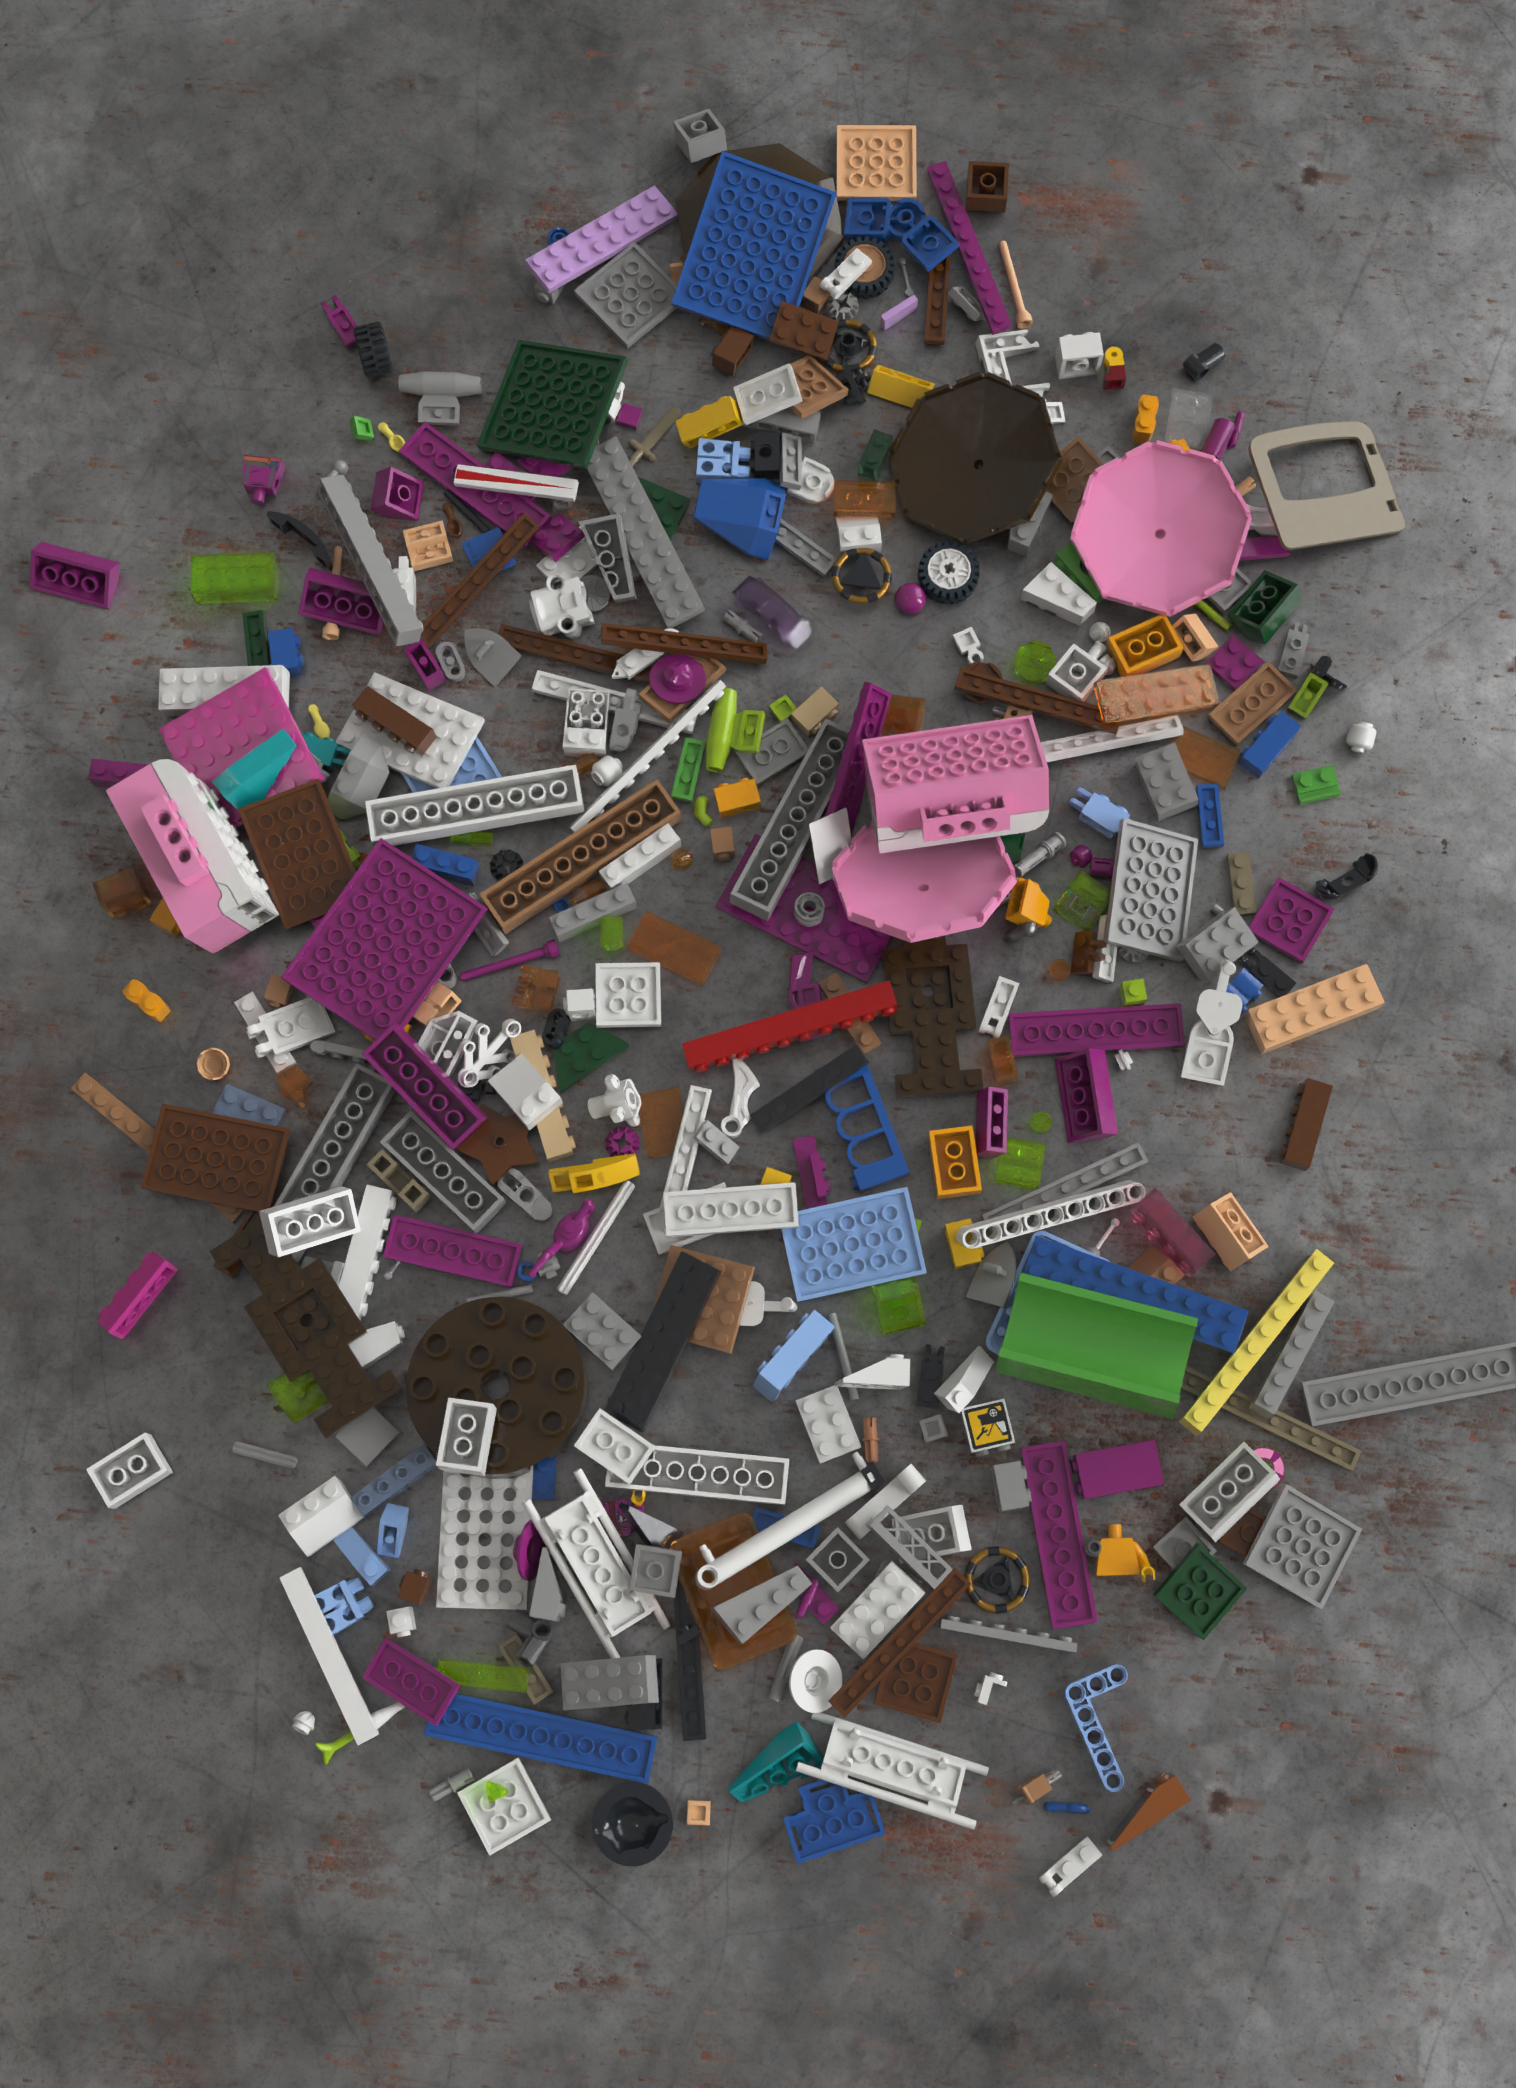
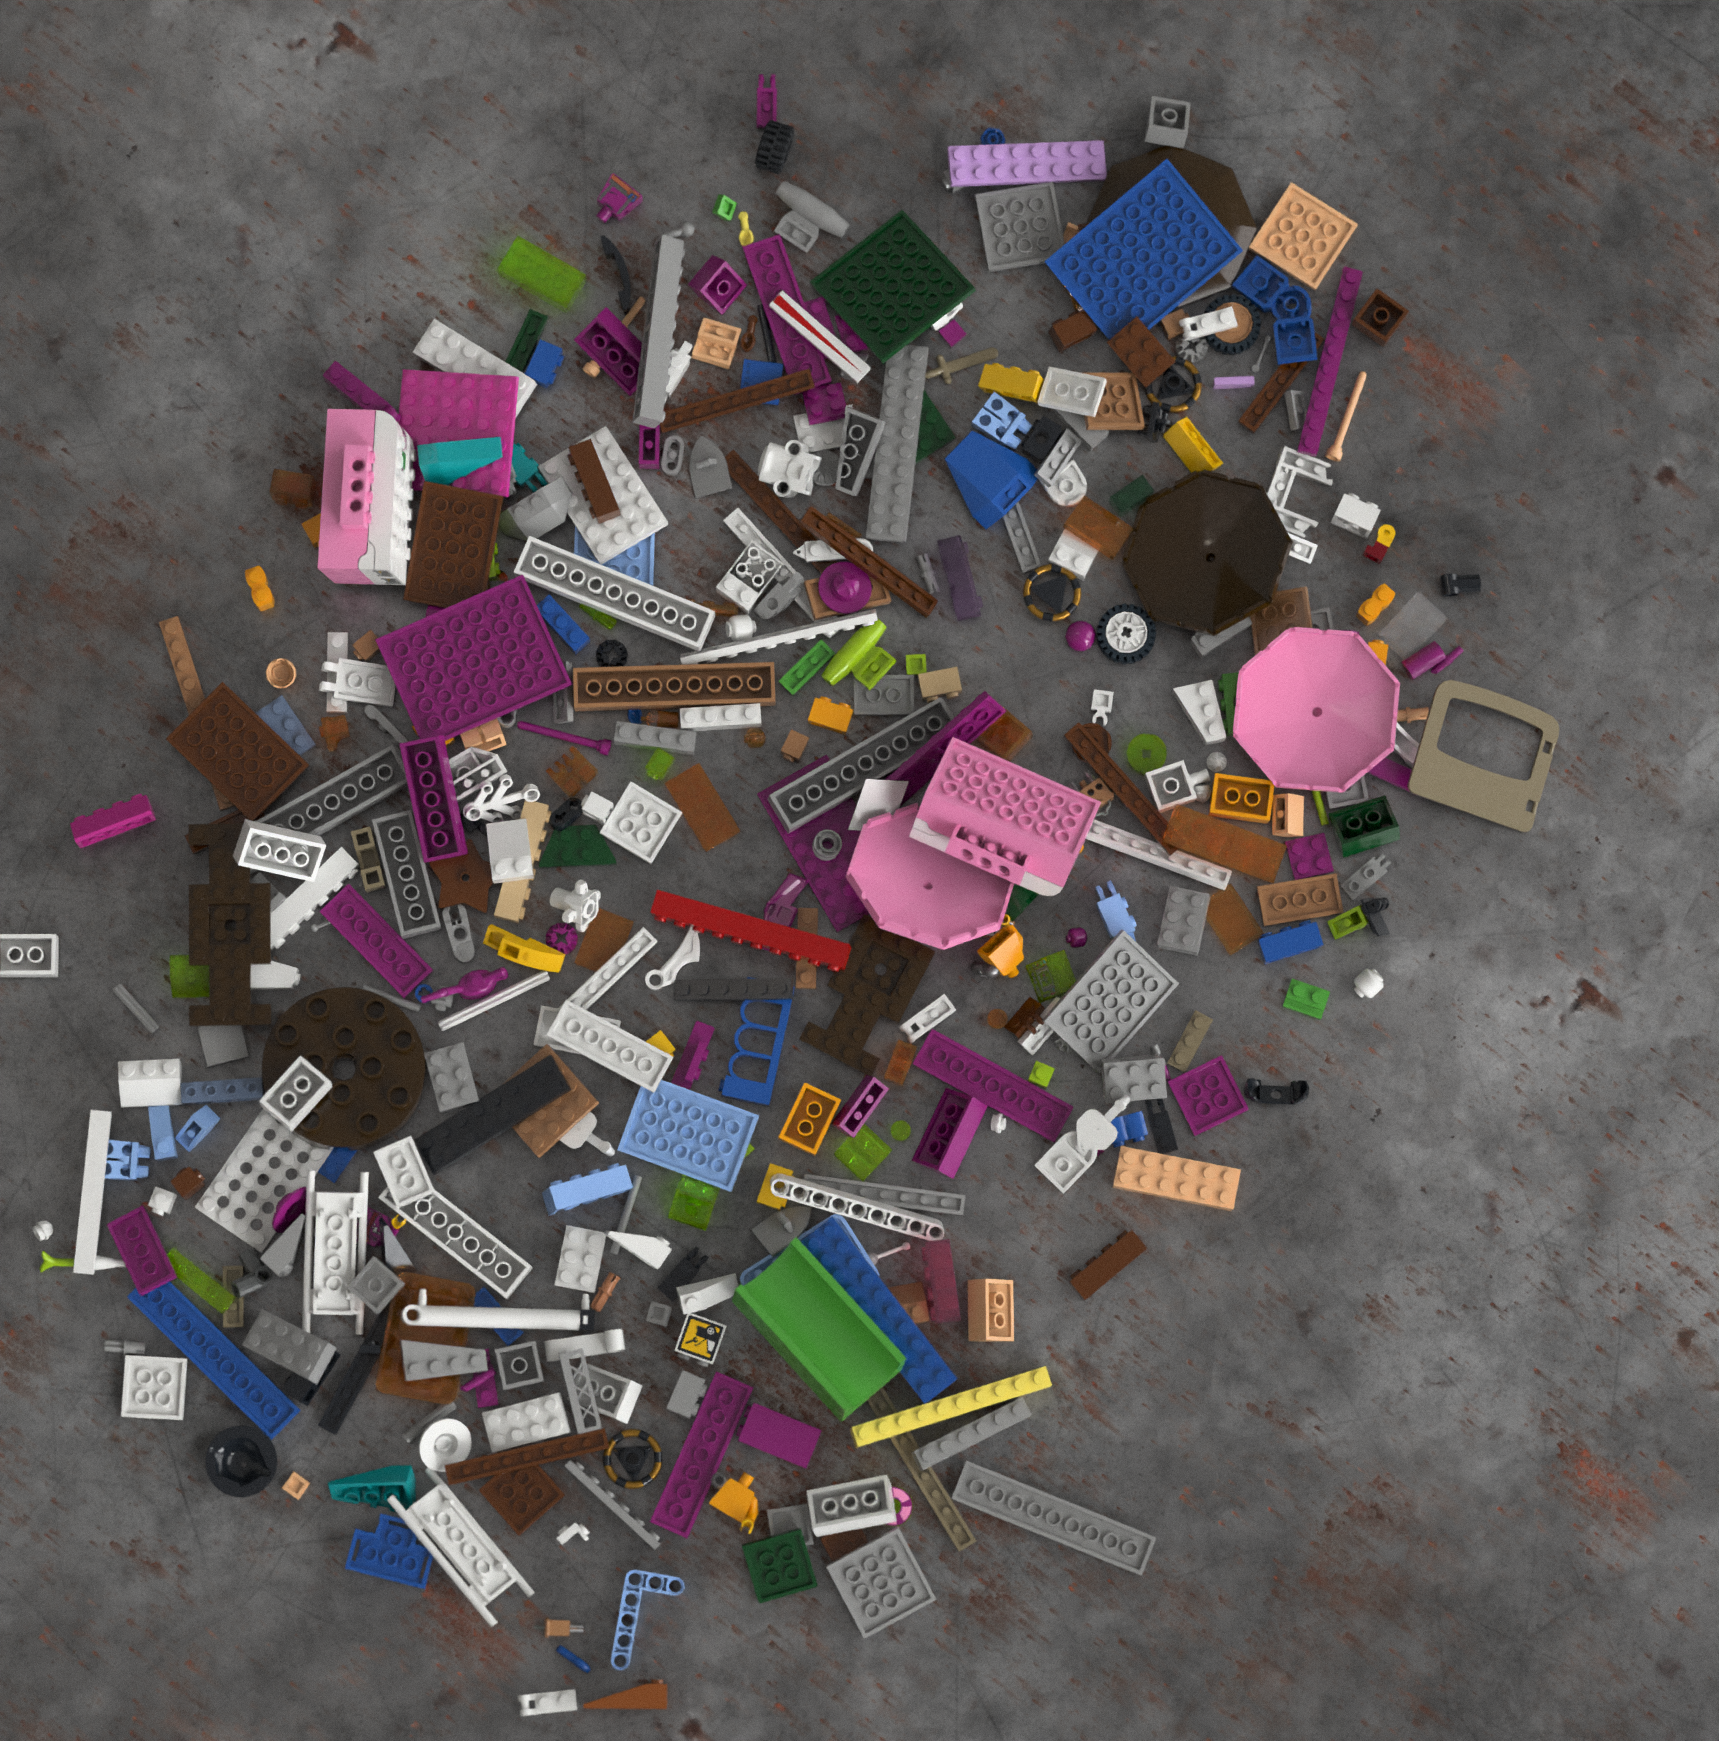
camera: 25 degrees right, 5 degrees up
magenta slope [30,542,120,609] -> none
light yellow piece [308,704,330,739] -> none
clear neon green slope [485,1780,509,1803] -> none
light grey plate [693,1120,739,1165] -> none
lime arm [694,796,714,828] -> none
light grey pin [1013,832,1067,878] -> none
magenta hinge [1090,857,1115,878] -> none
blue plate [1196,784,1224,848] -> none

